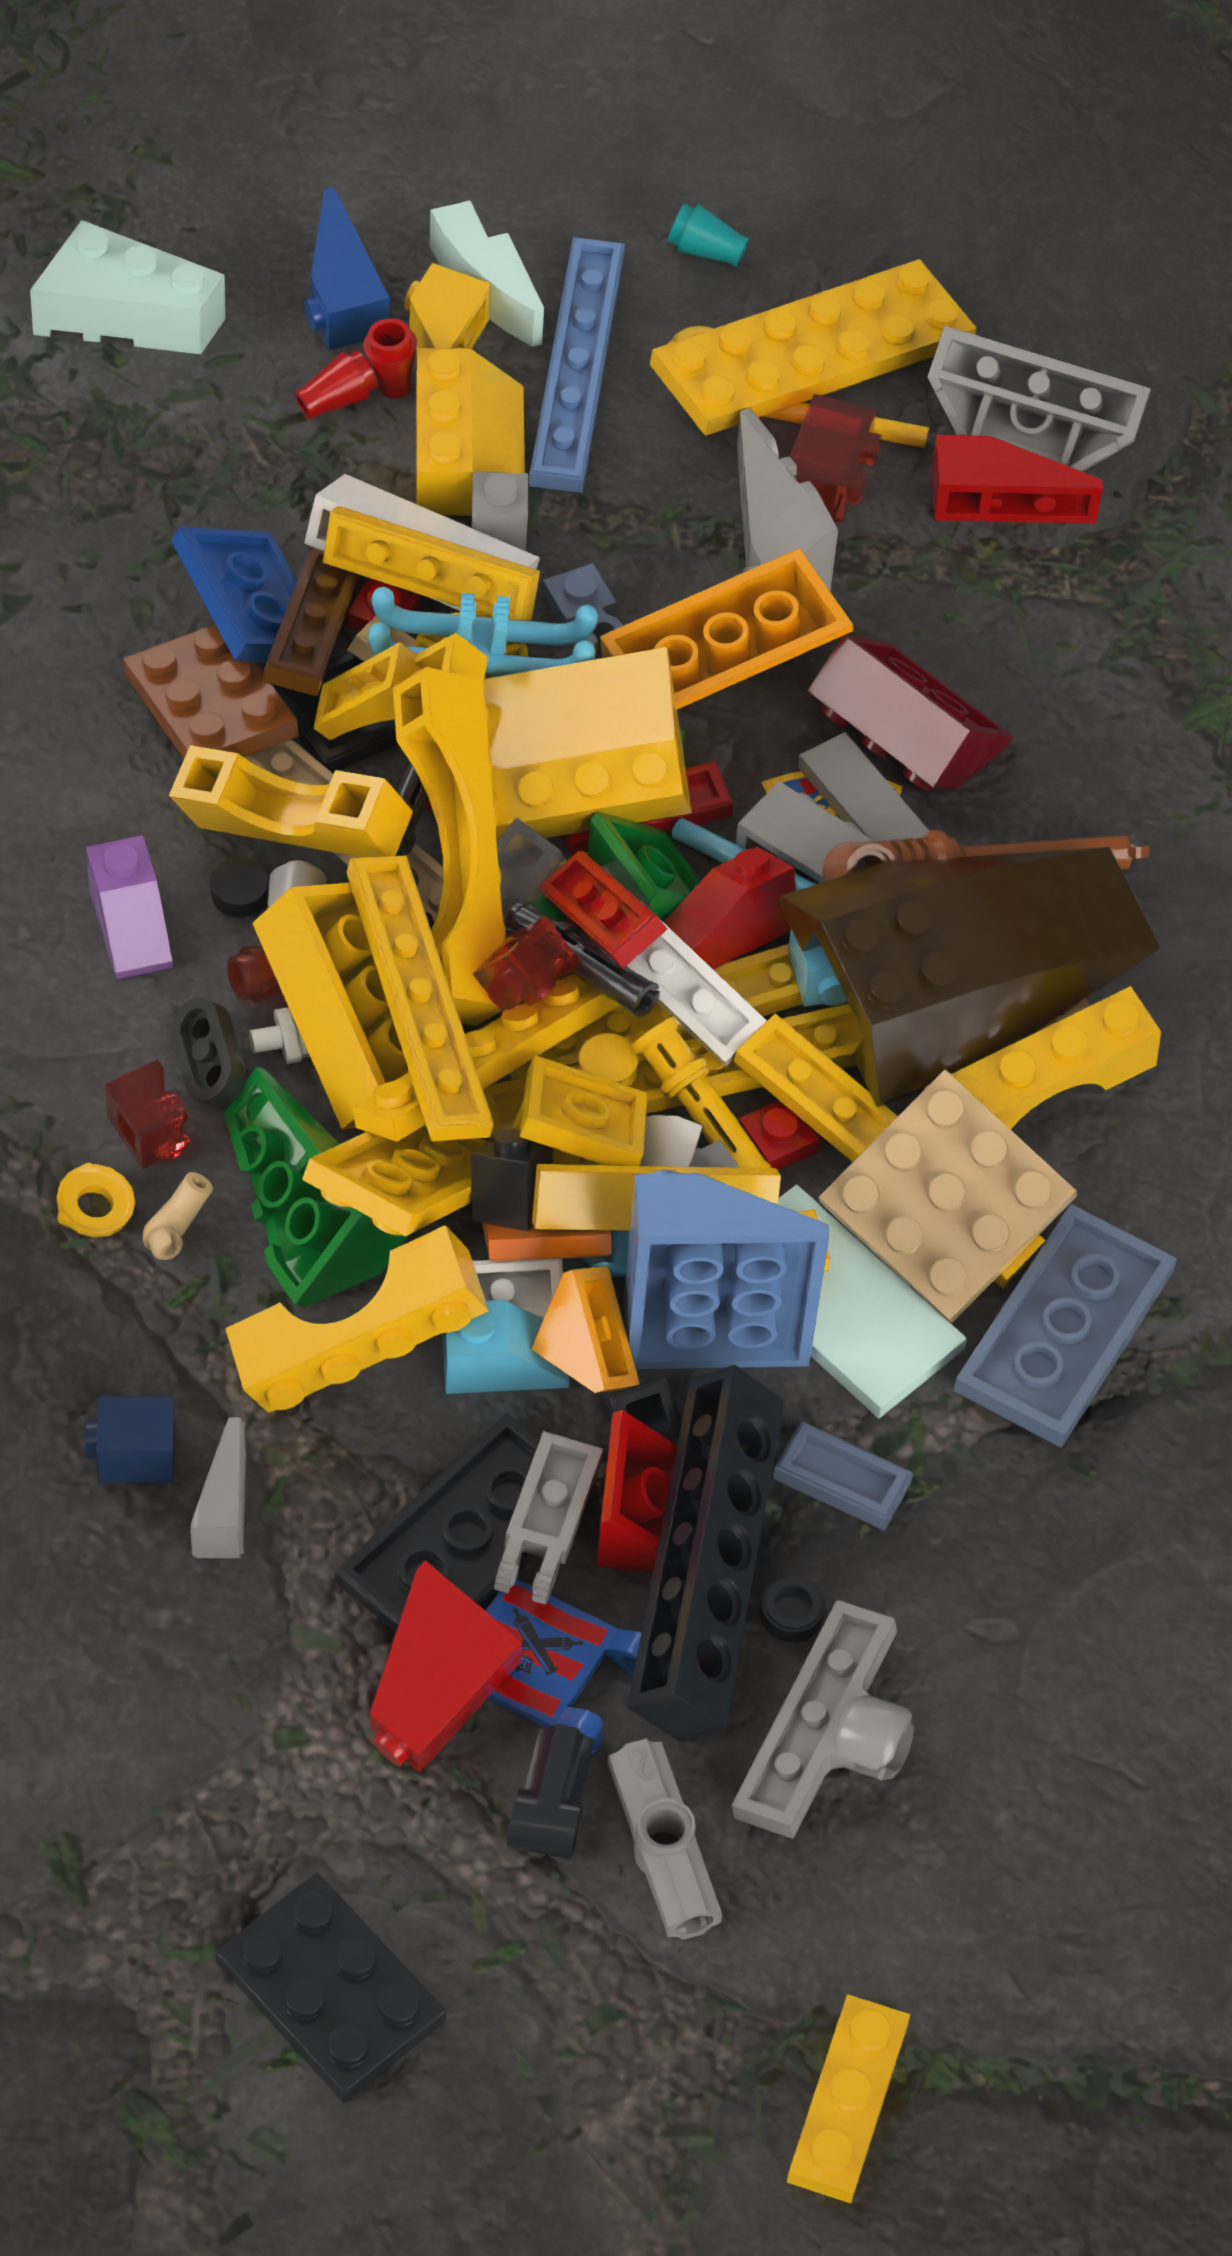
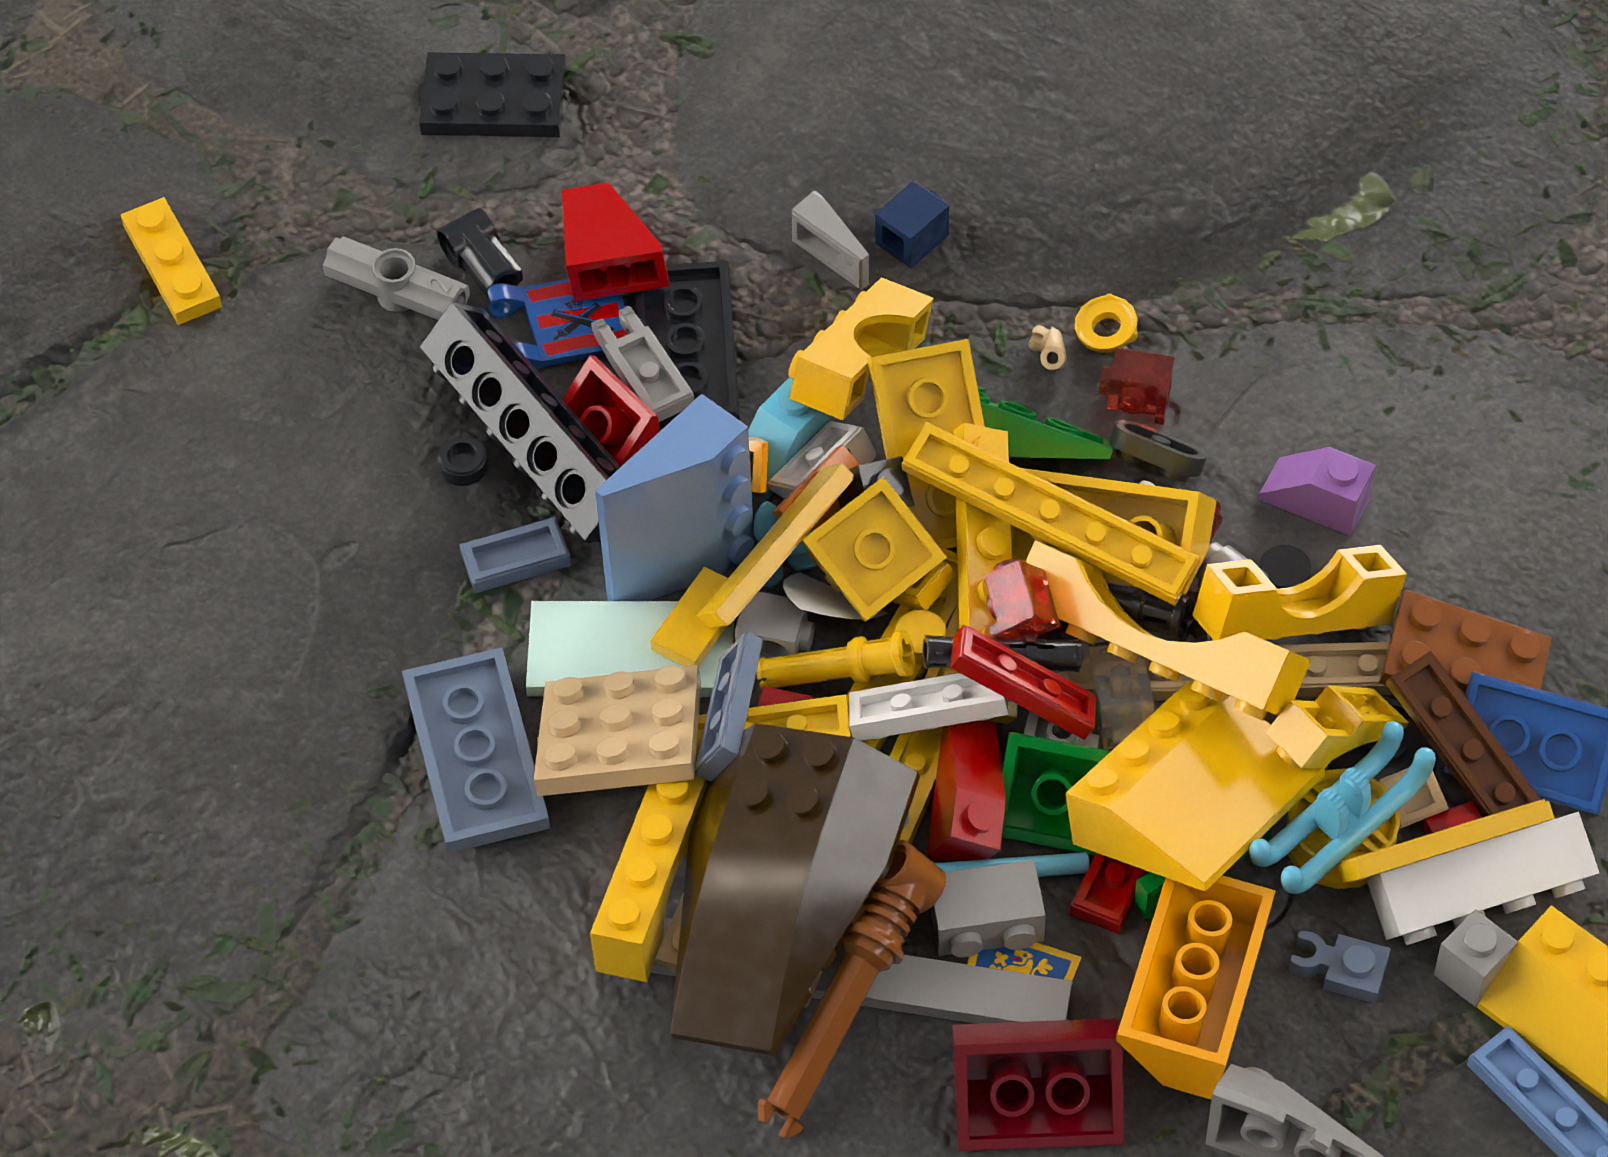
camera: 140 degrees right, 0 degrees up
light grey plate [731,1600,914,1839] -> none
none -> sand blue tile [695,631,763,782]

